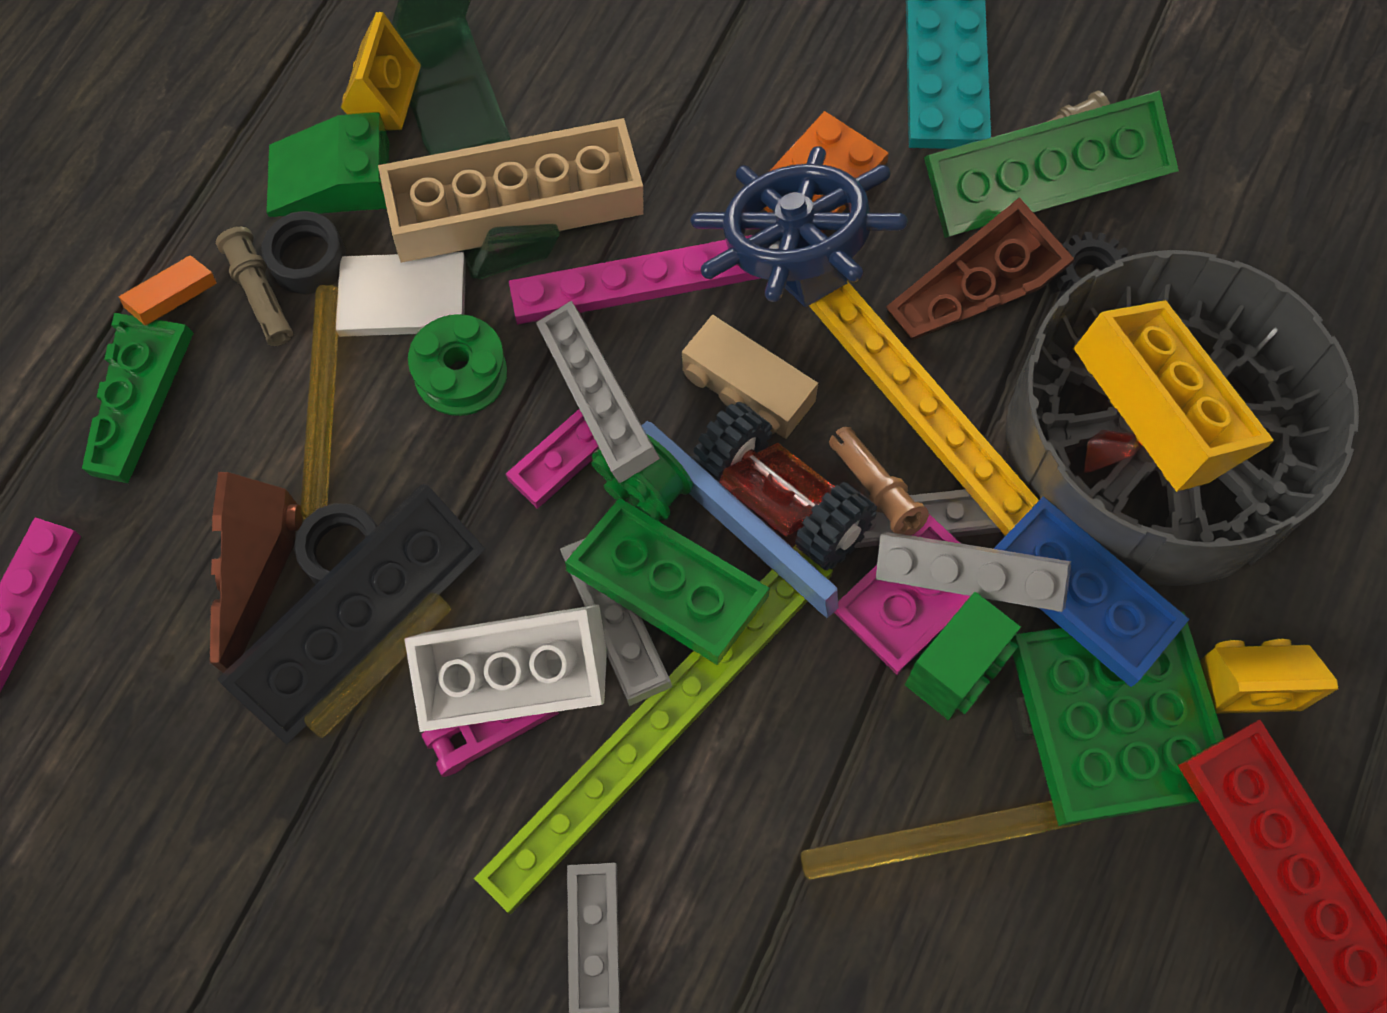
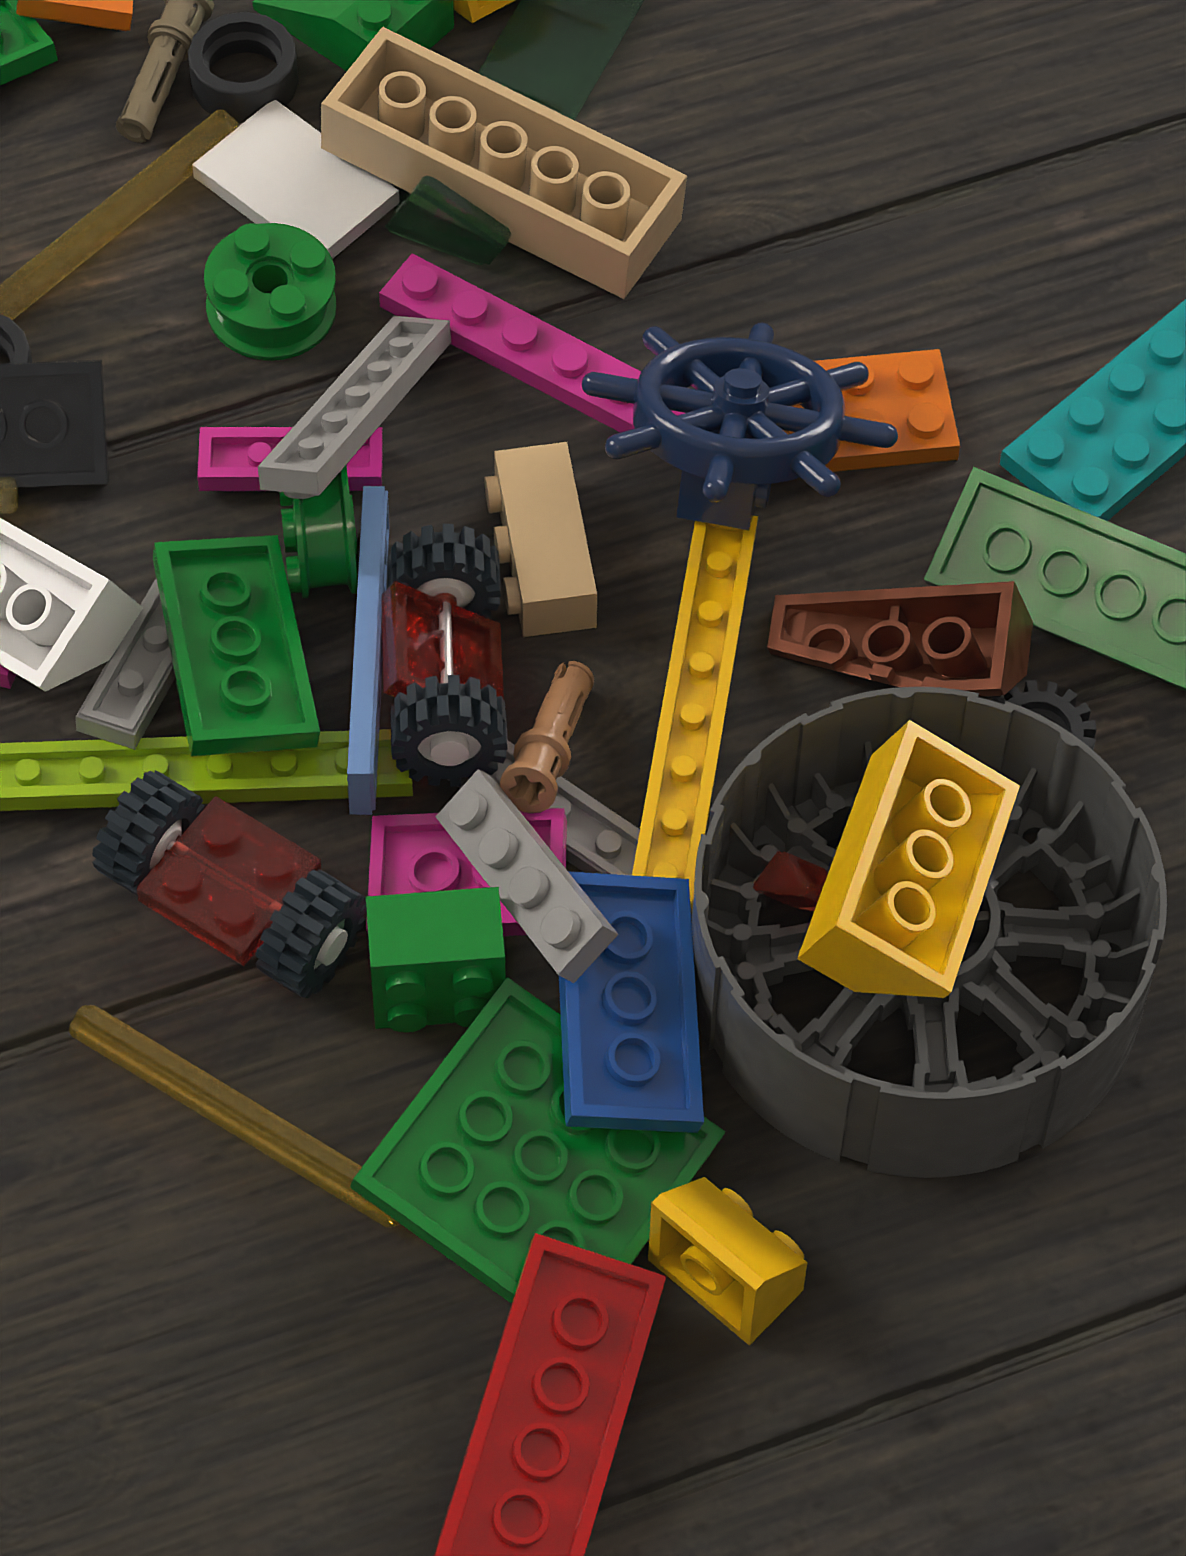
camera: 40 degrees right, 10 degrees down
none -> plate [92,770,367,998]

